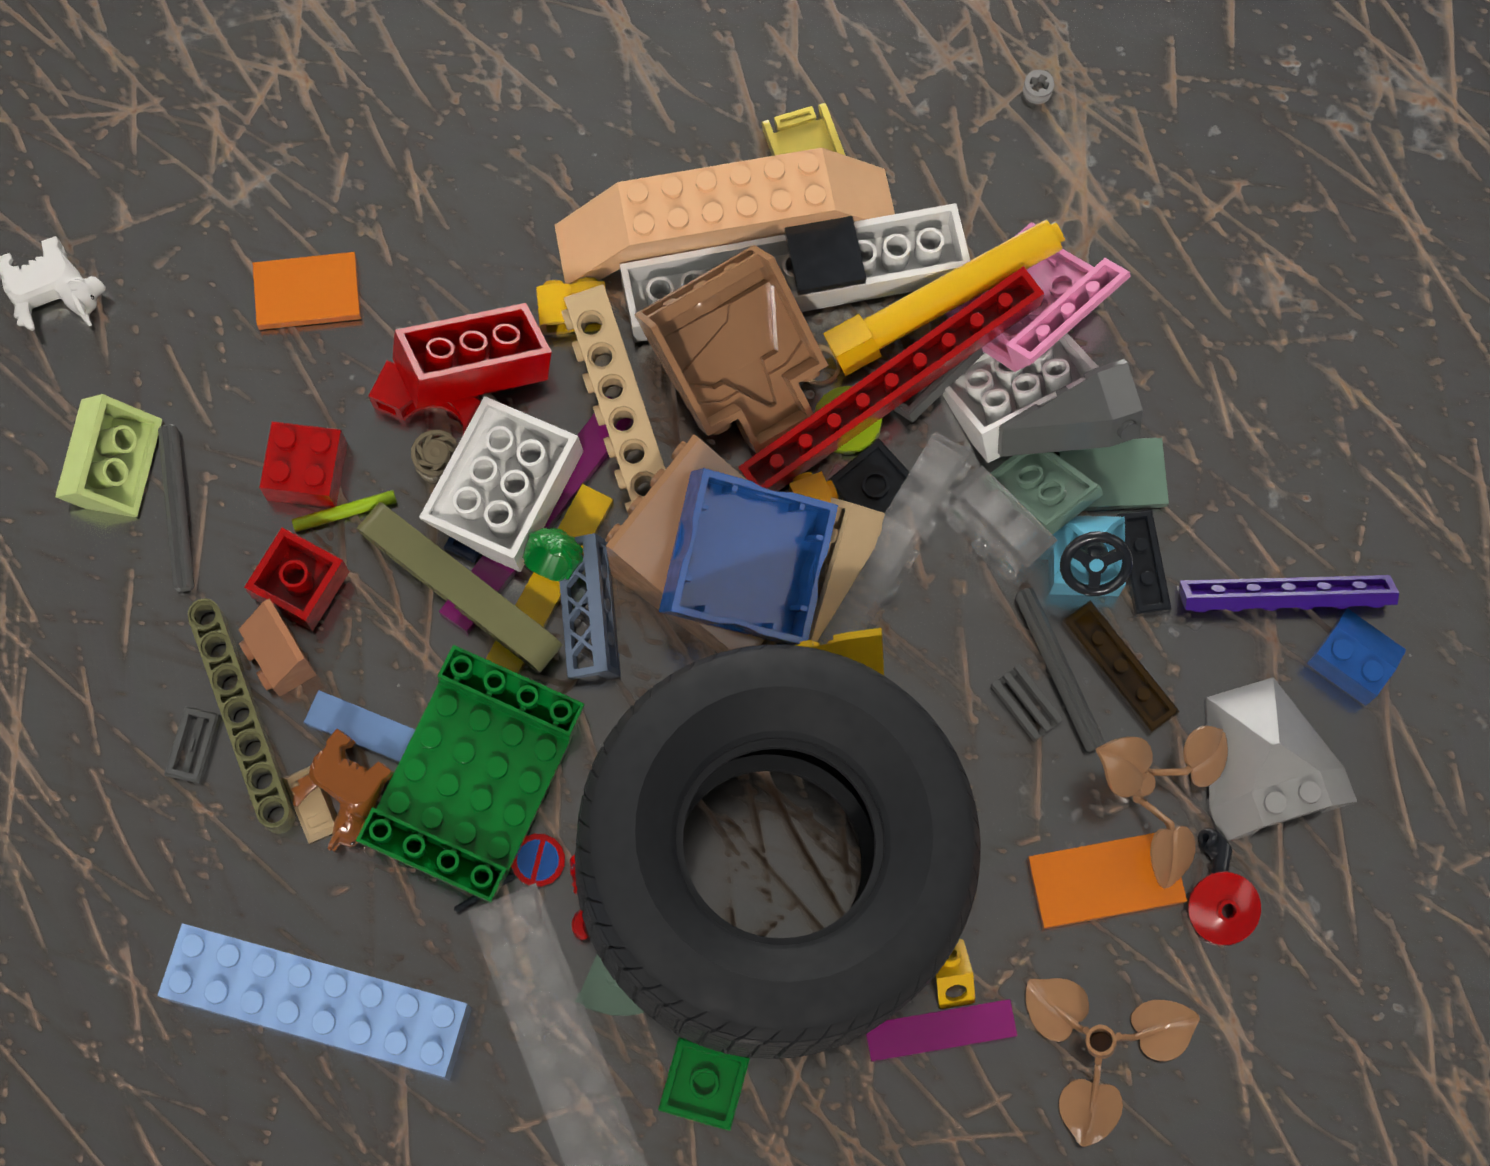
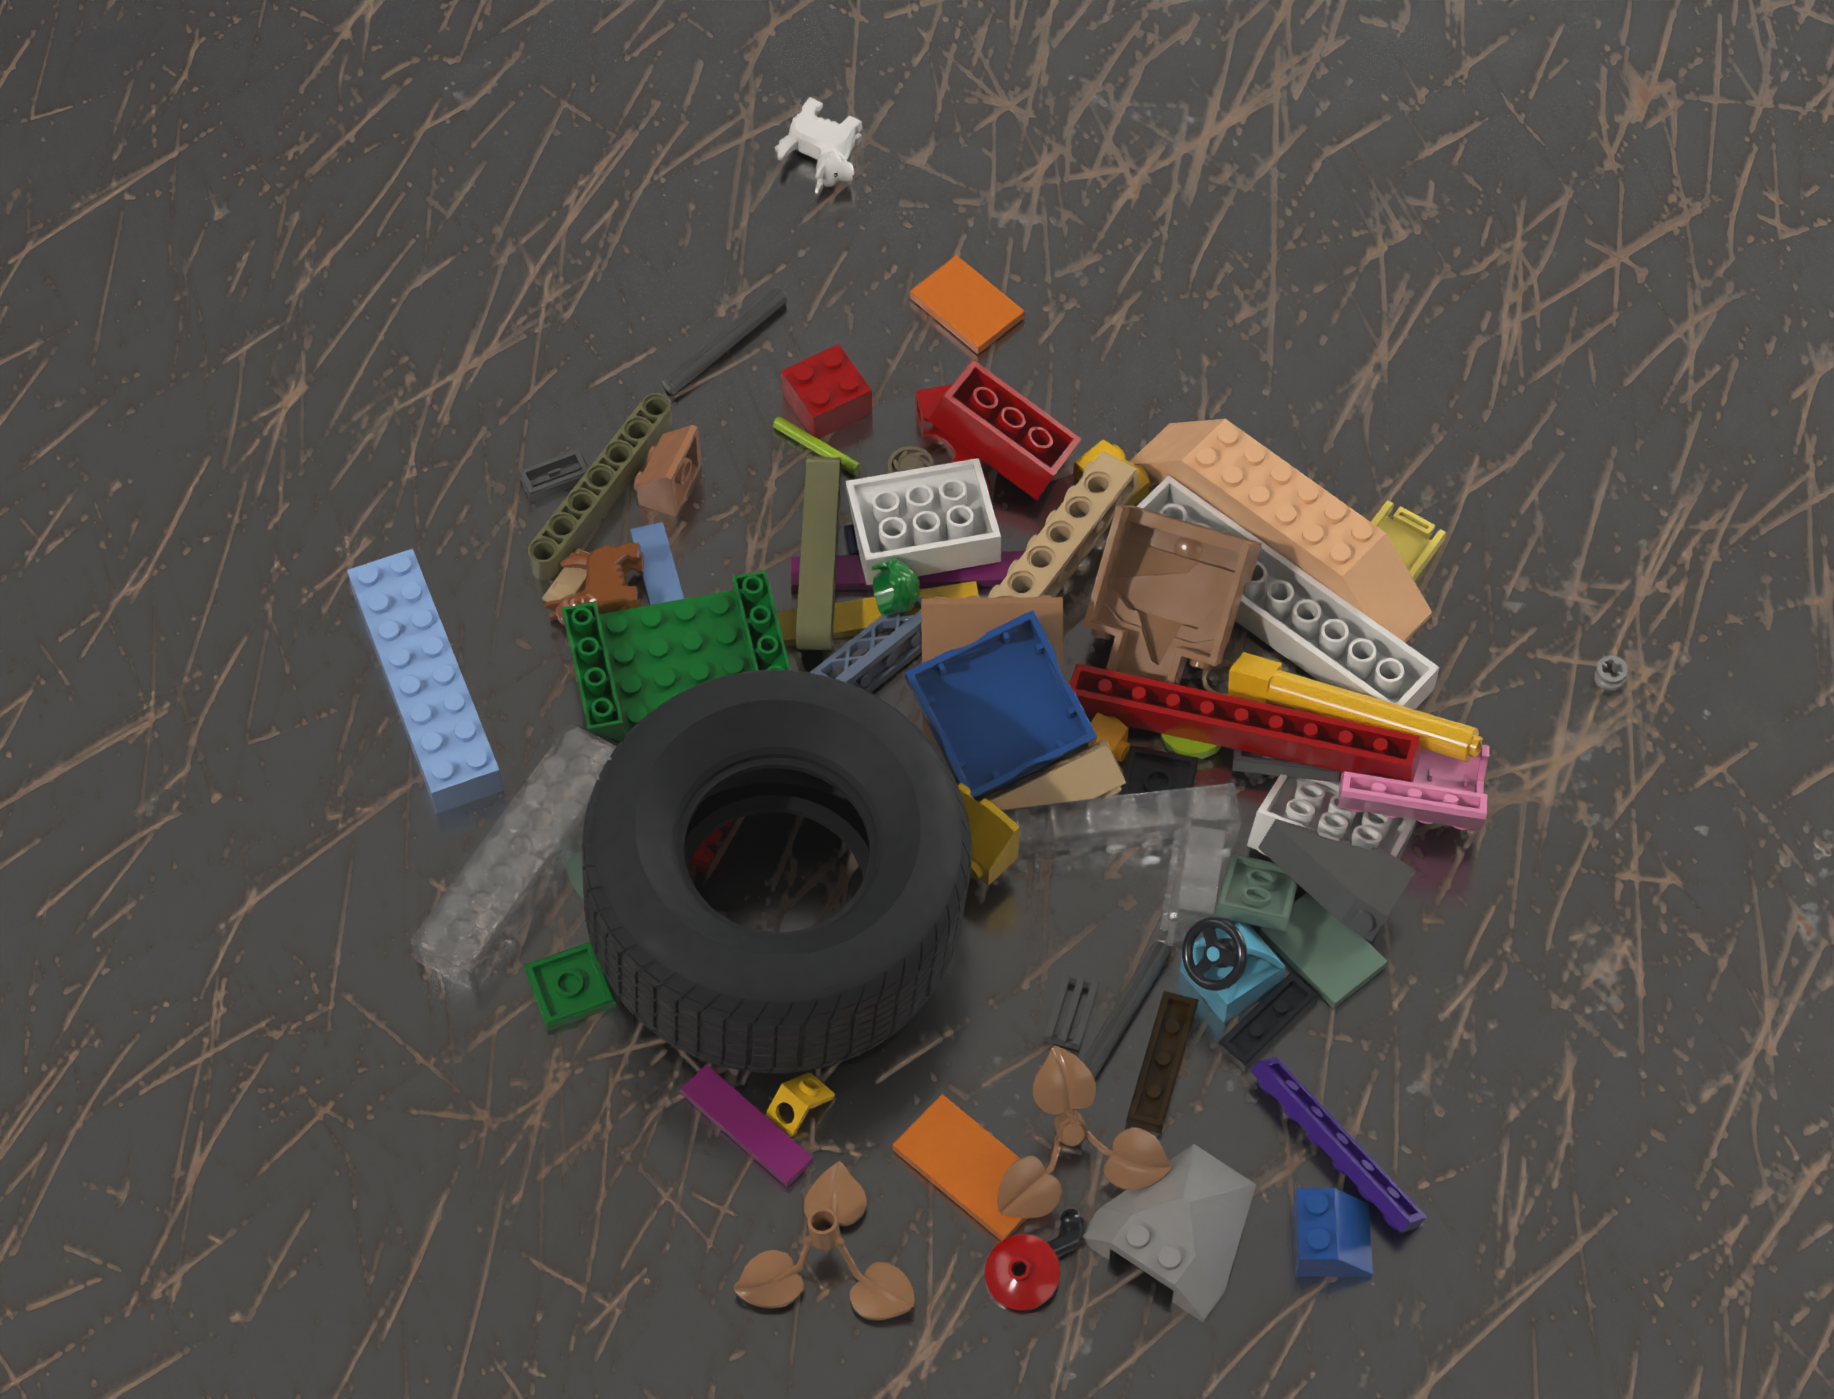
camera: 55 degrees right, 15 degrees down
yellowish green slope [55,394,162,517] -> none
red brick [244,527,350,631] -> none
black tile [784,216,866,295] -> none

